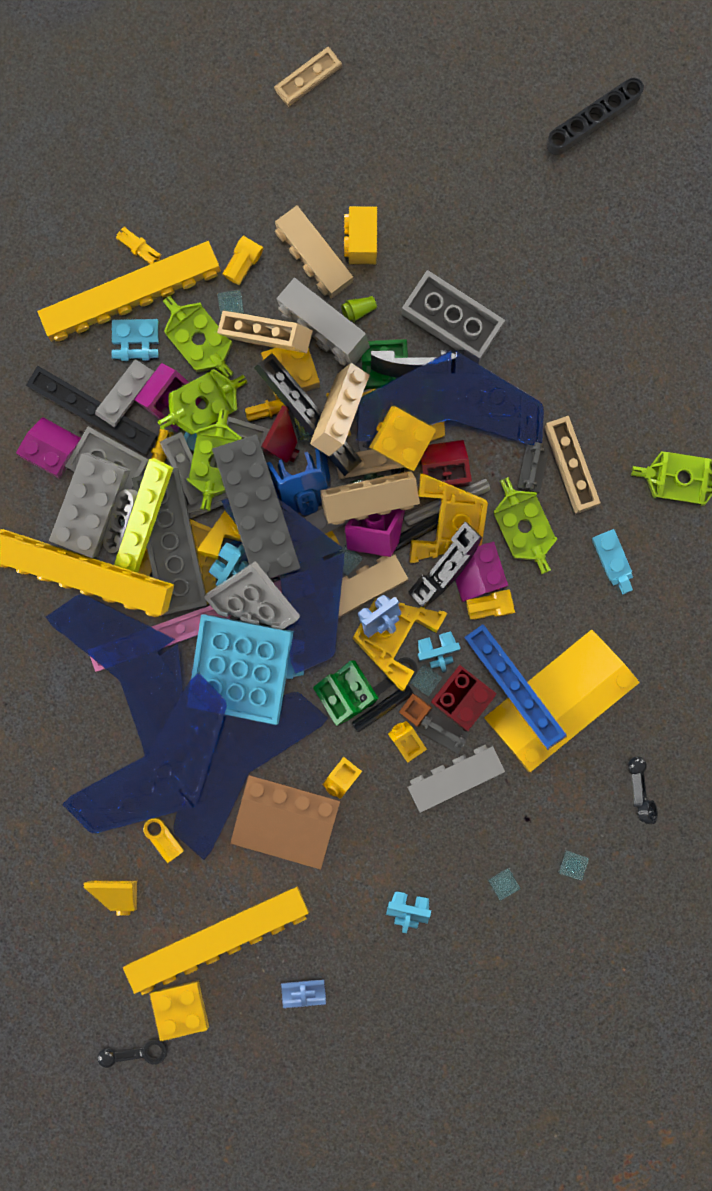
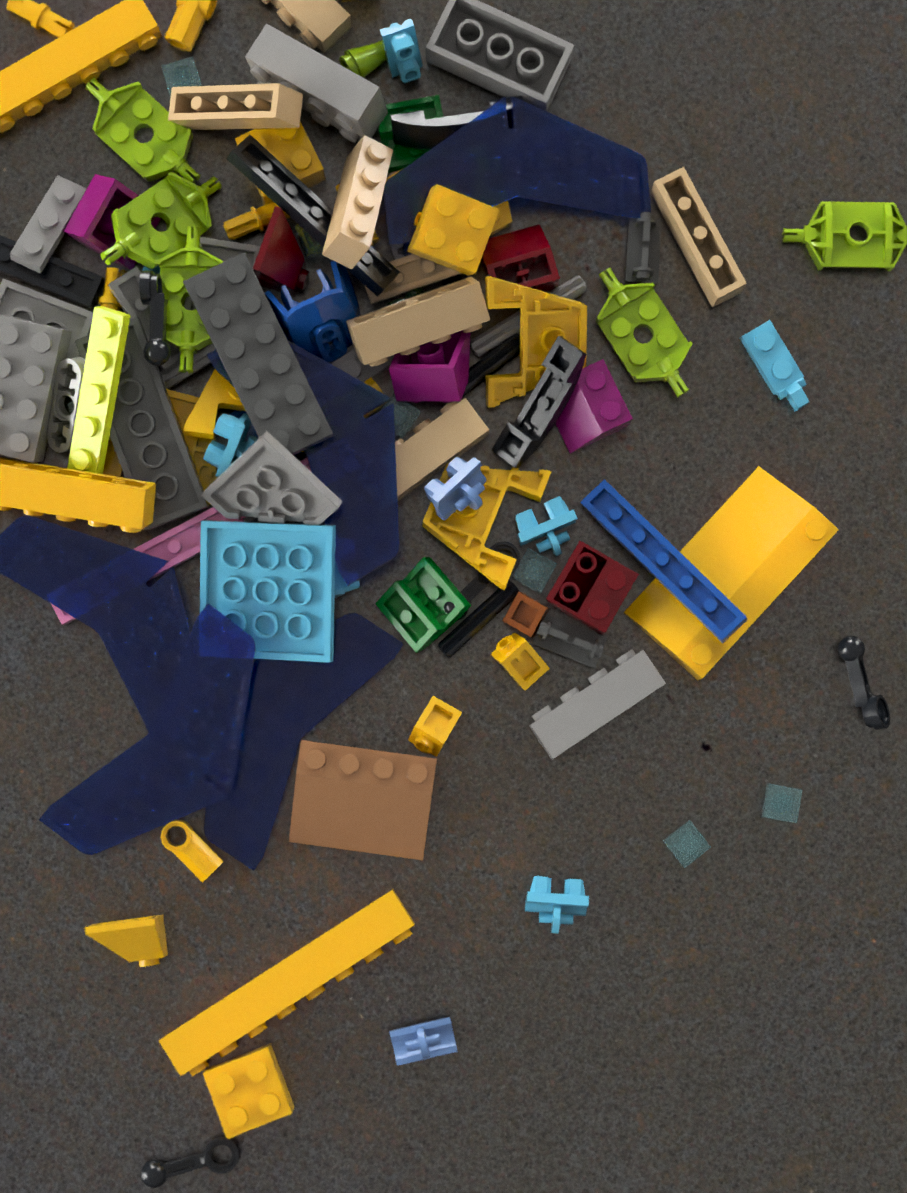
camera: 10 degrees left, 0 degrees up
medium azure plate [112,319,159,361] -> none
yellow piece [466,590,515,620] -> none
none -> black piece [139,270,171,366]
none -> medium azure hips [380,19,423,83]

